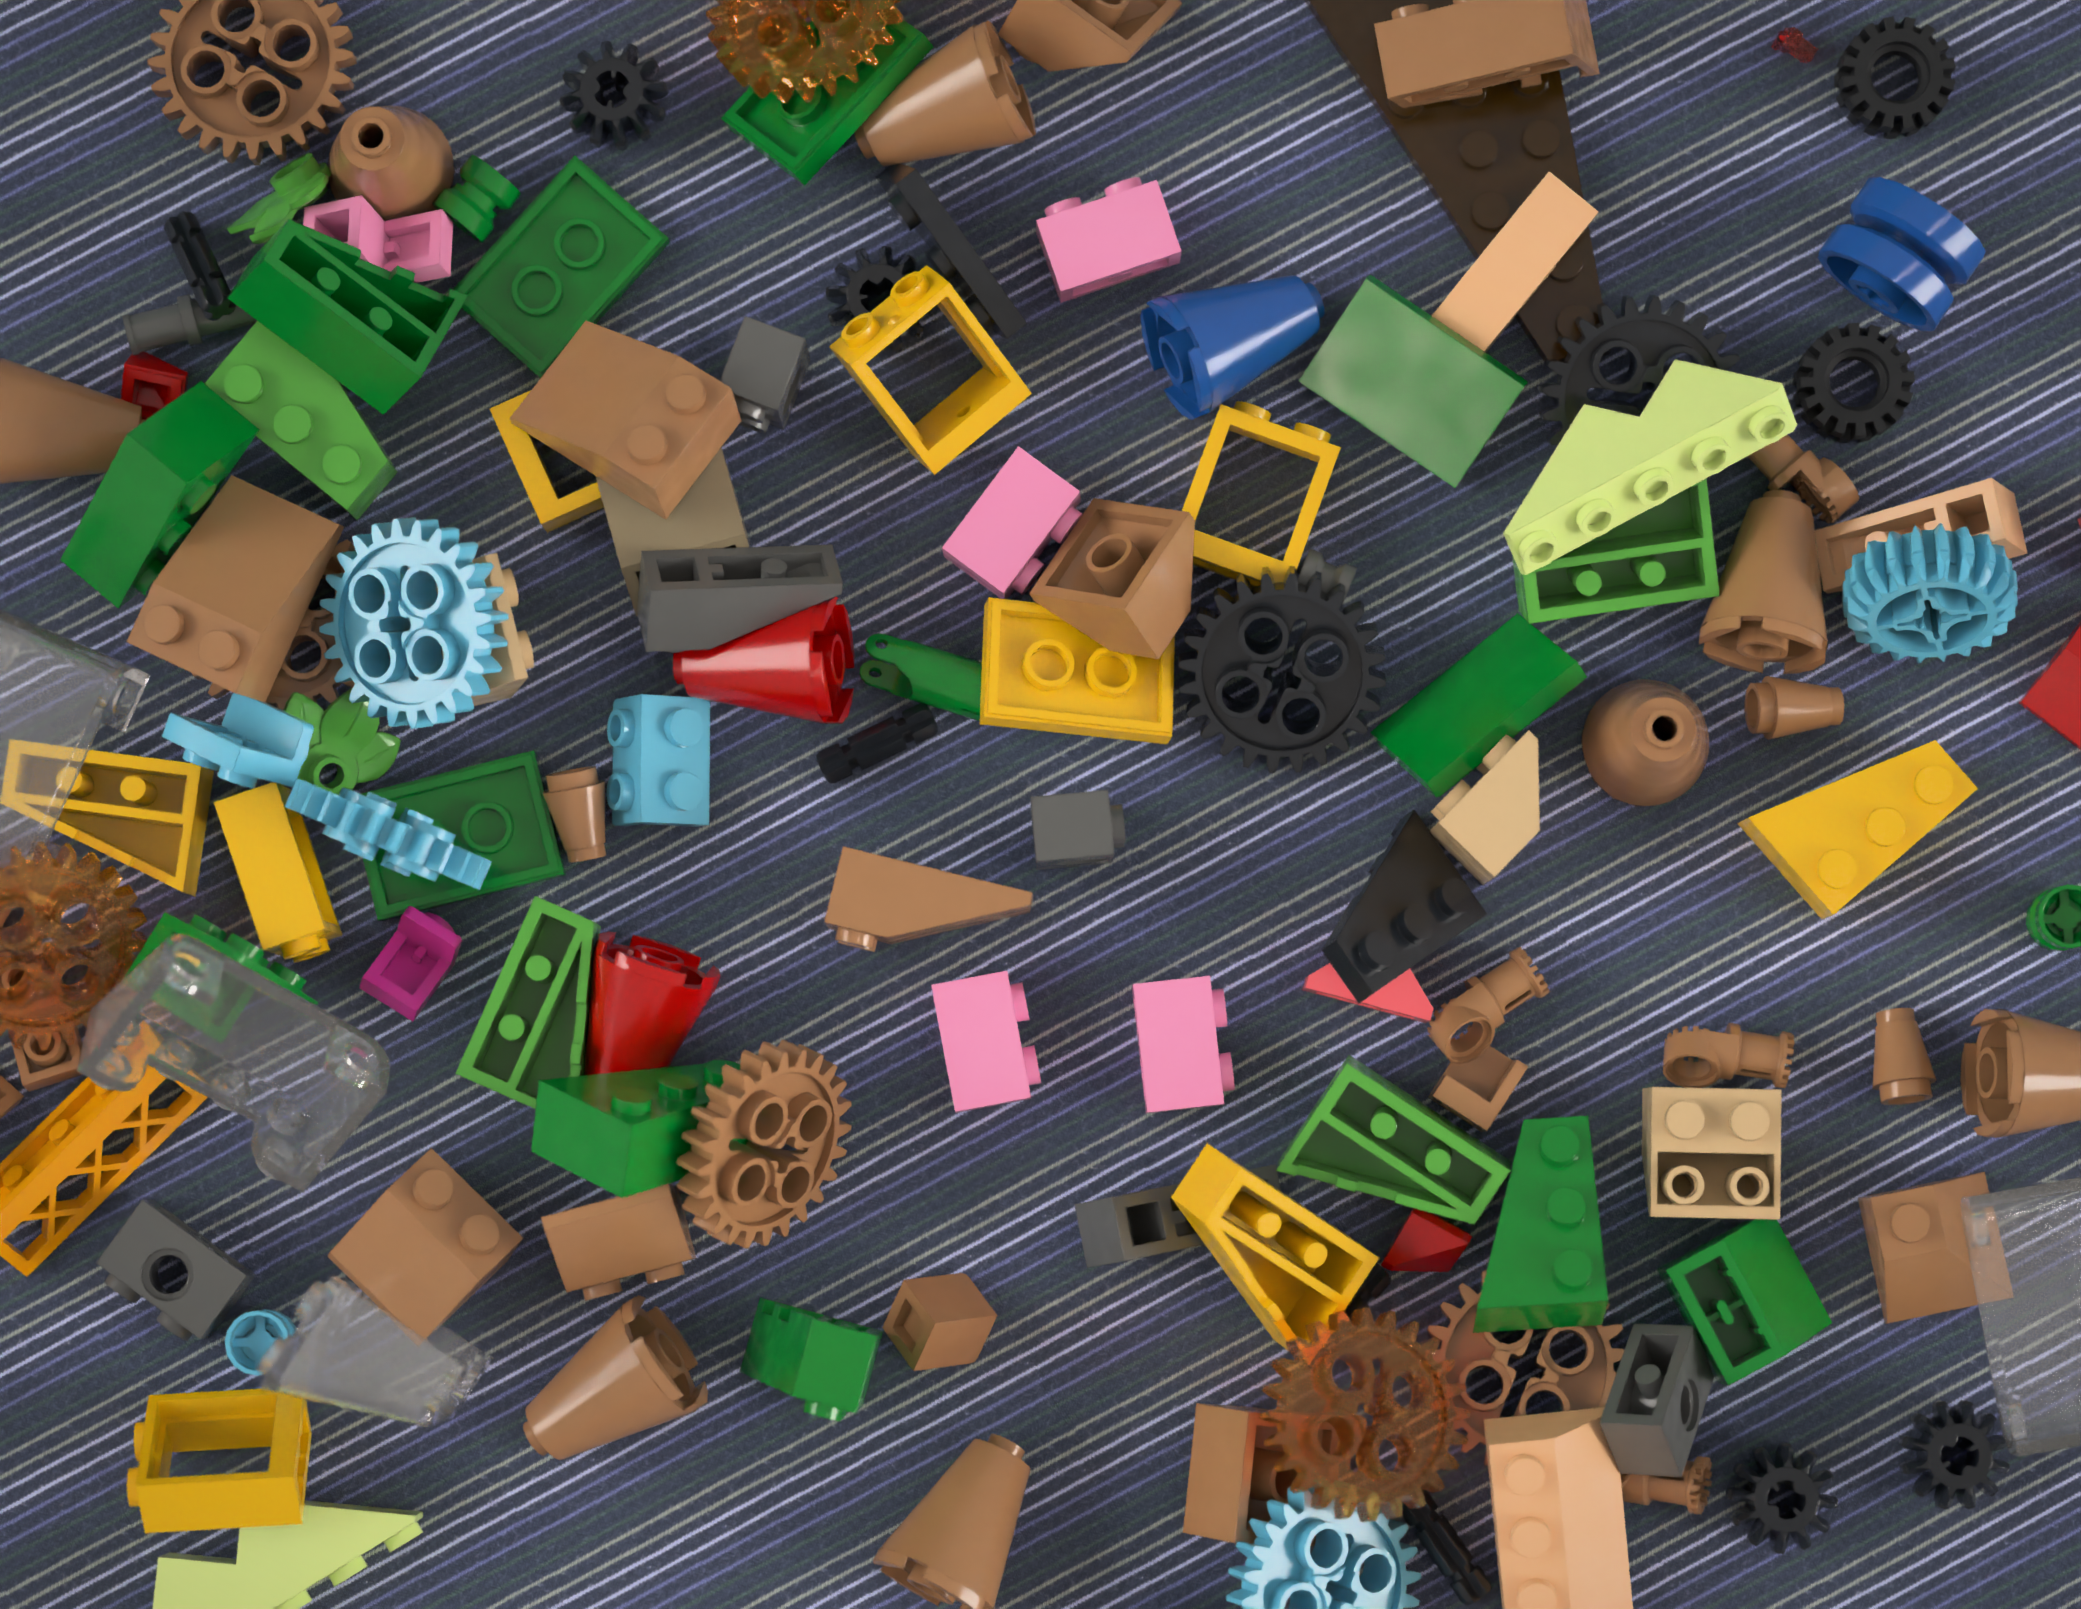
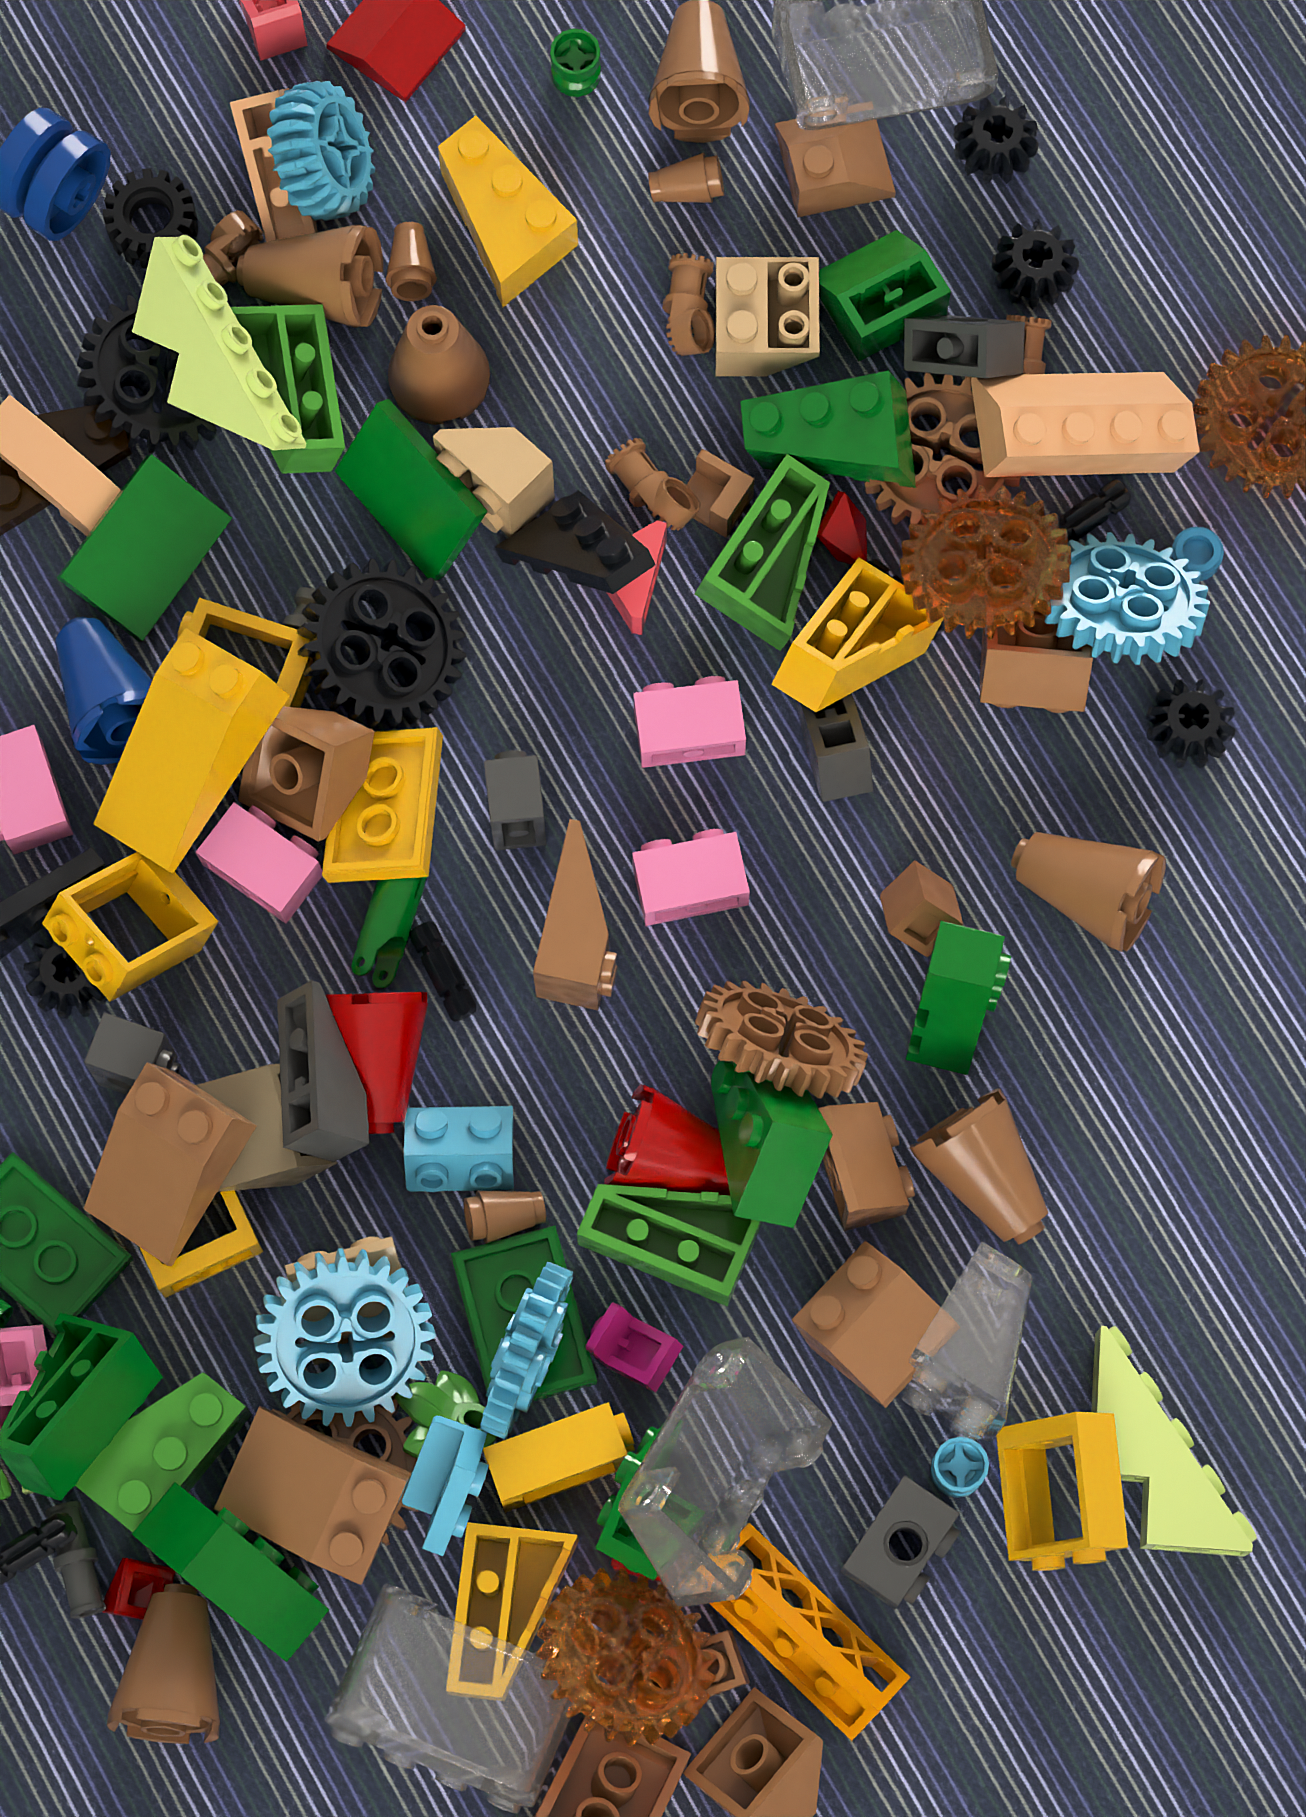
camera: 90 degrees left, 10 degrees down
none -> yellow slope [93,628,290,874]

